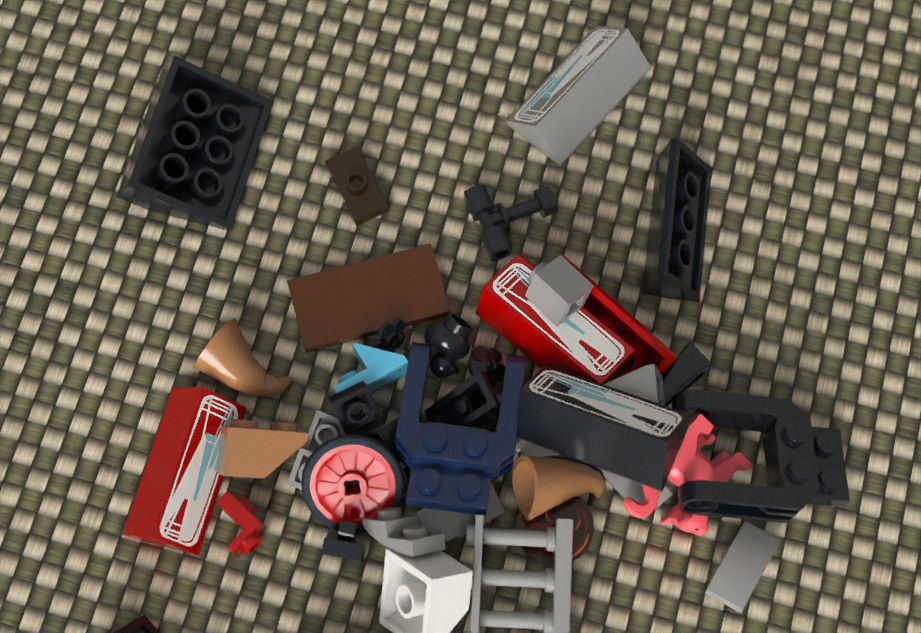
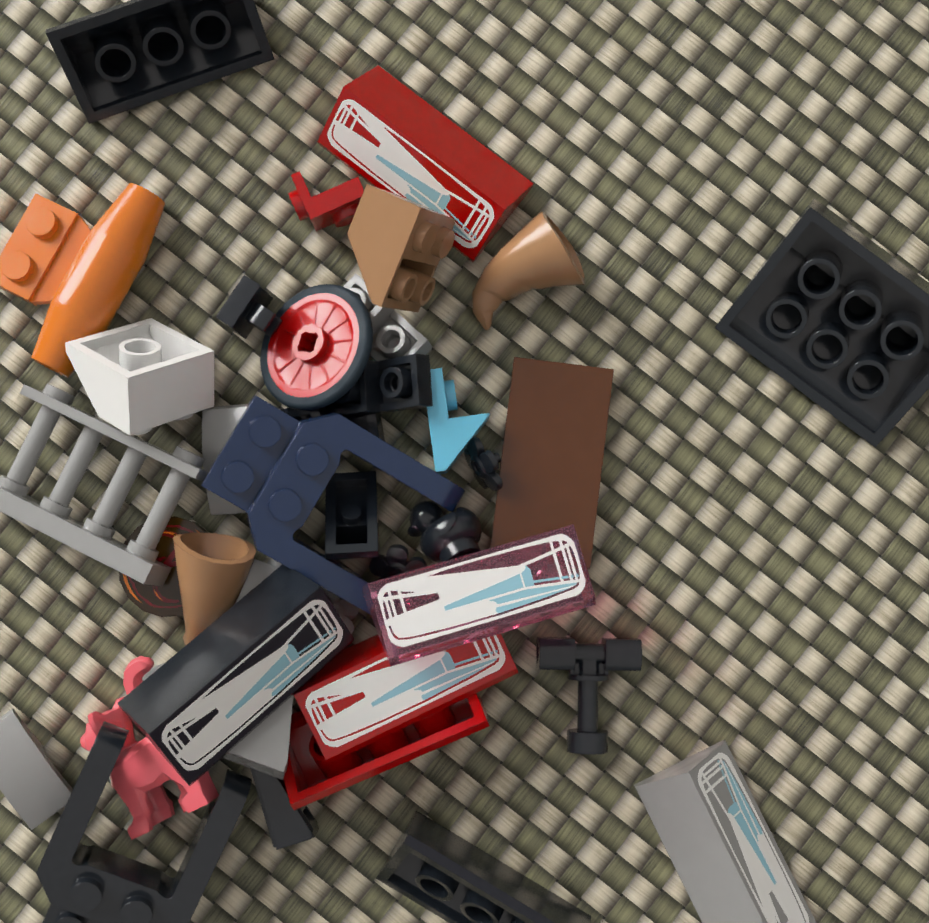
camera: 115 degrees right, 15 degrees up
dark brown plate [325,146,389,226] -> none
light grey slope [362,507,446,557] -> none
light grey brick [525,255,594,327] -> none
none -> slope [362,524,596,667]

